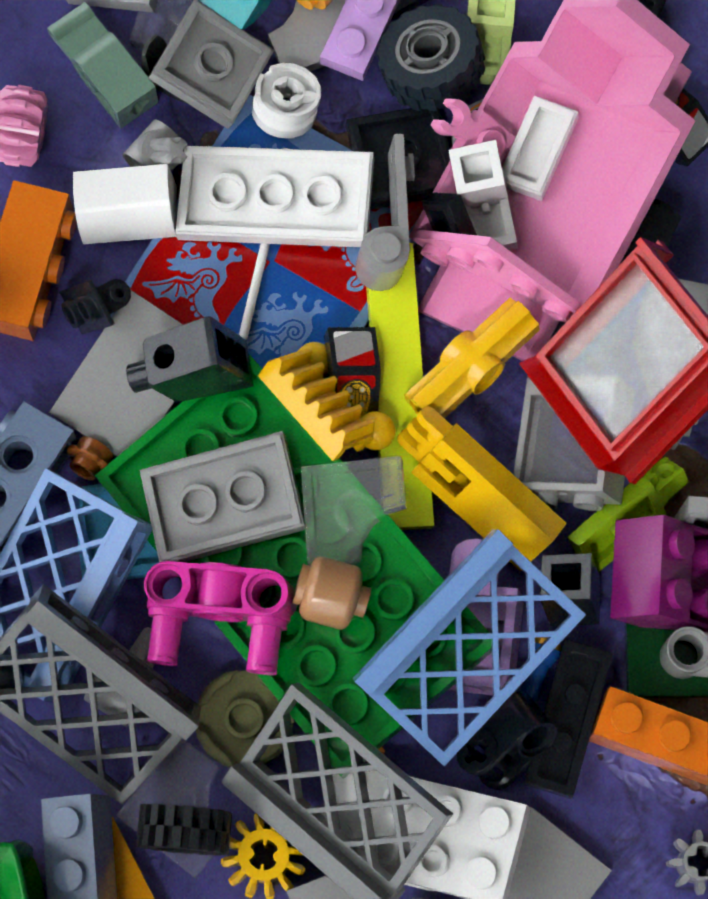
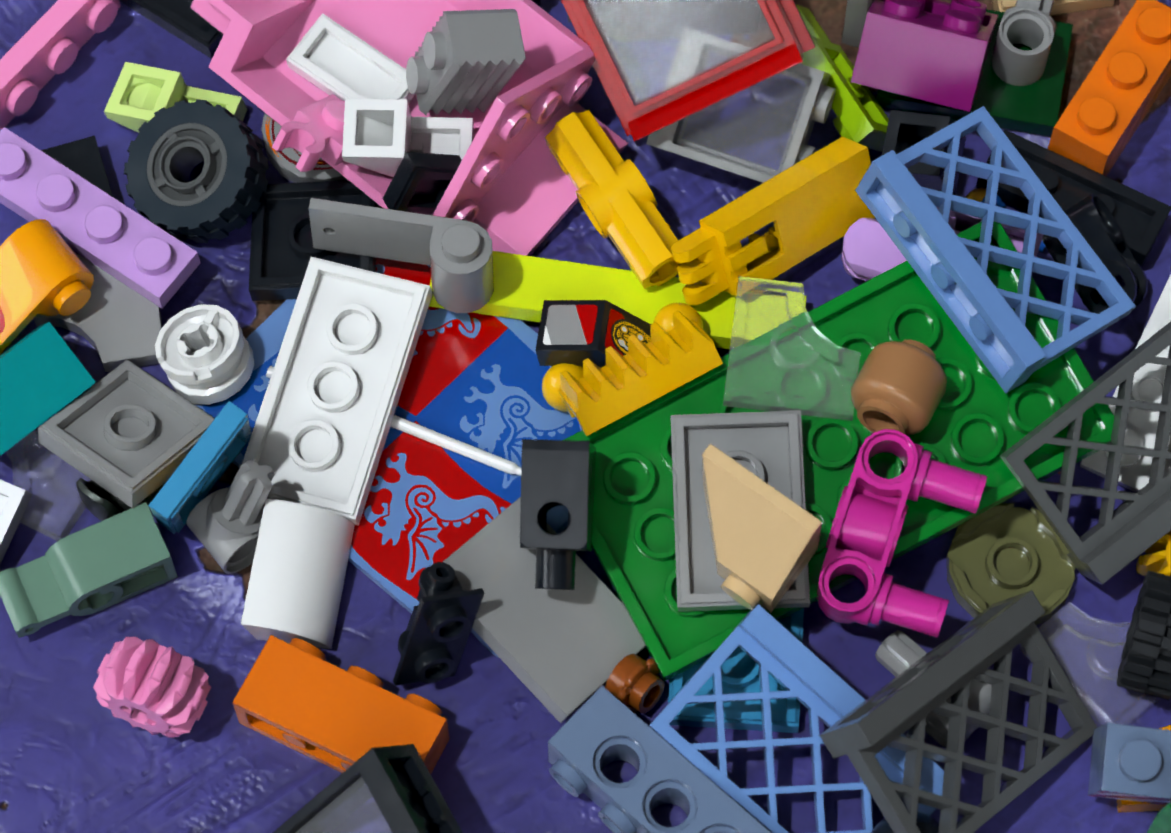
camera: 75 degrees left, 10 degrees down
none -> dark azure tile [148,401,251,534]
none -> light grey brick [406,9,526,115]
none -> tan slope [702,443,822,612]

